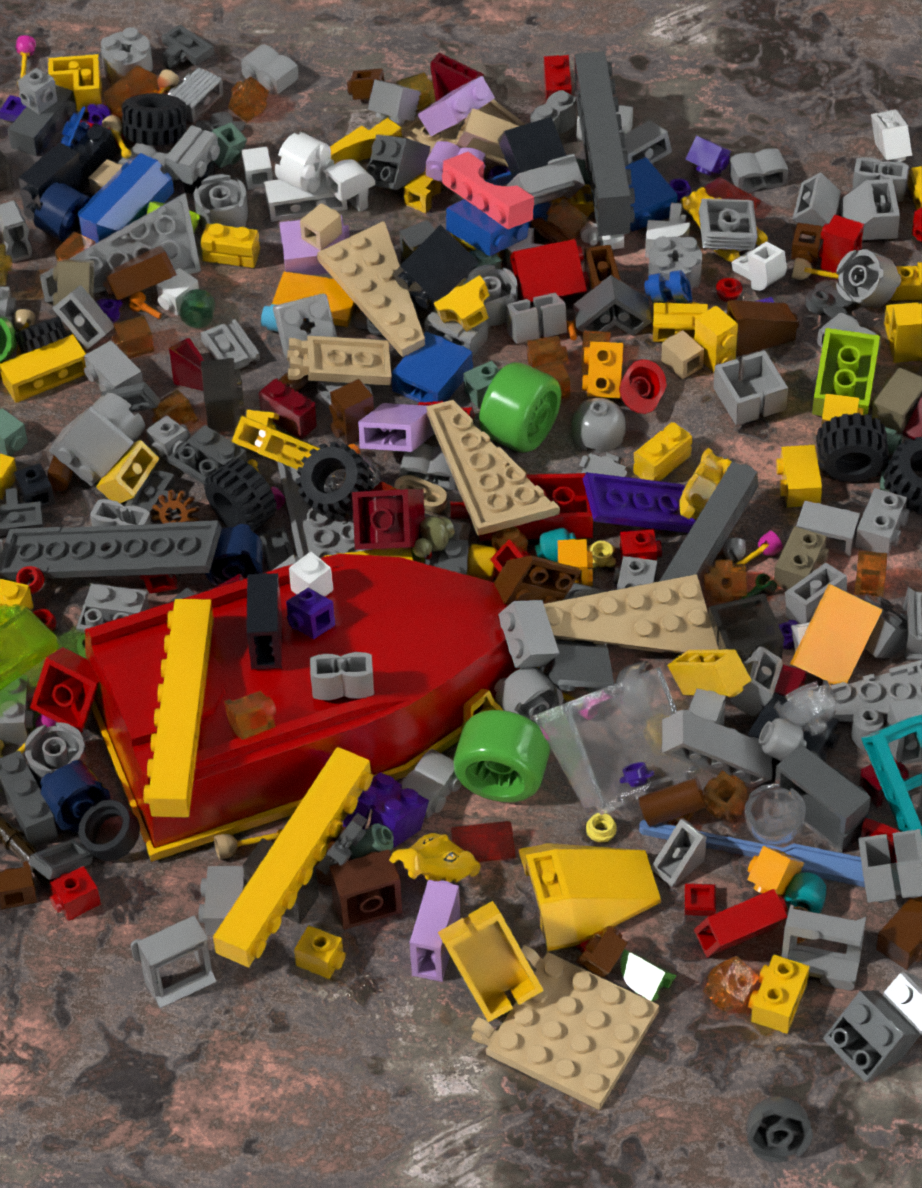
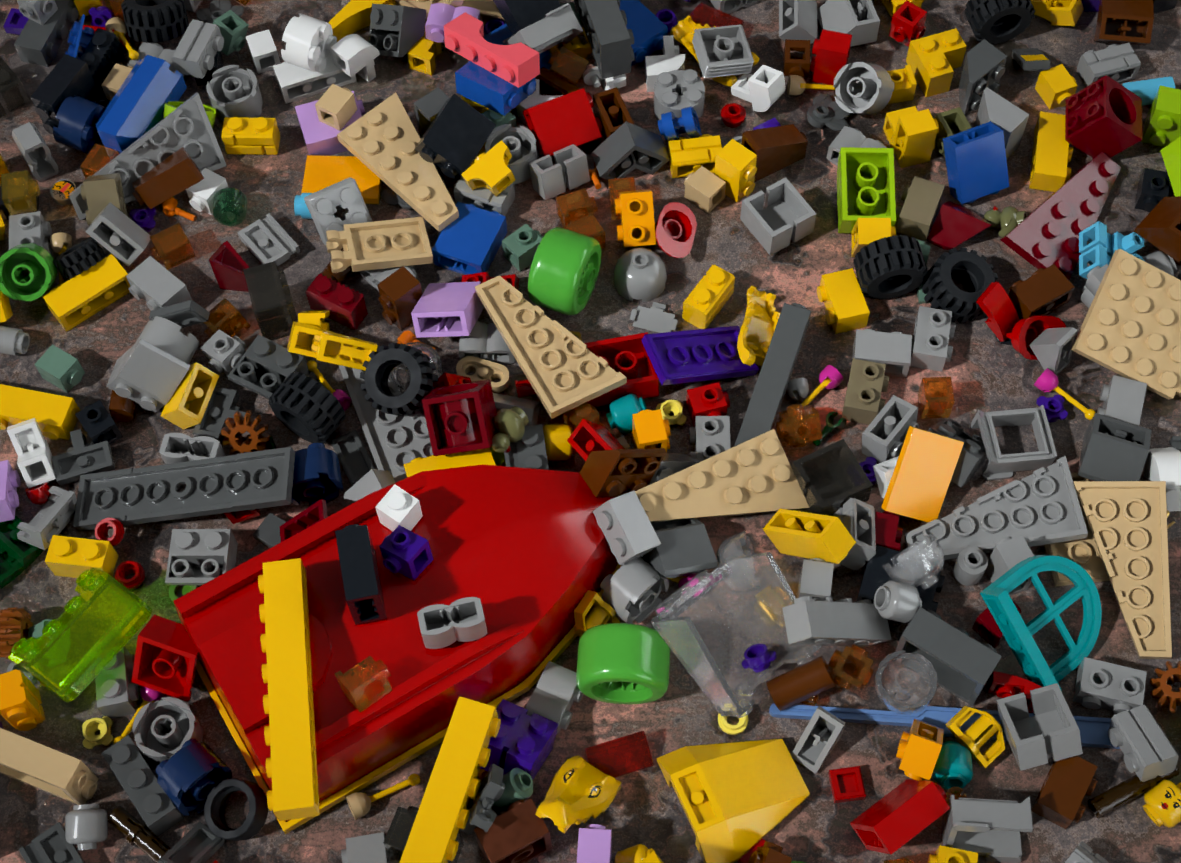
camera: 10 degrees left, 10 degrees up
none -> tile [50,179,77,205]
none -> yellow piece [945,706,1006,768]

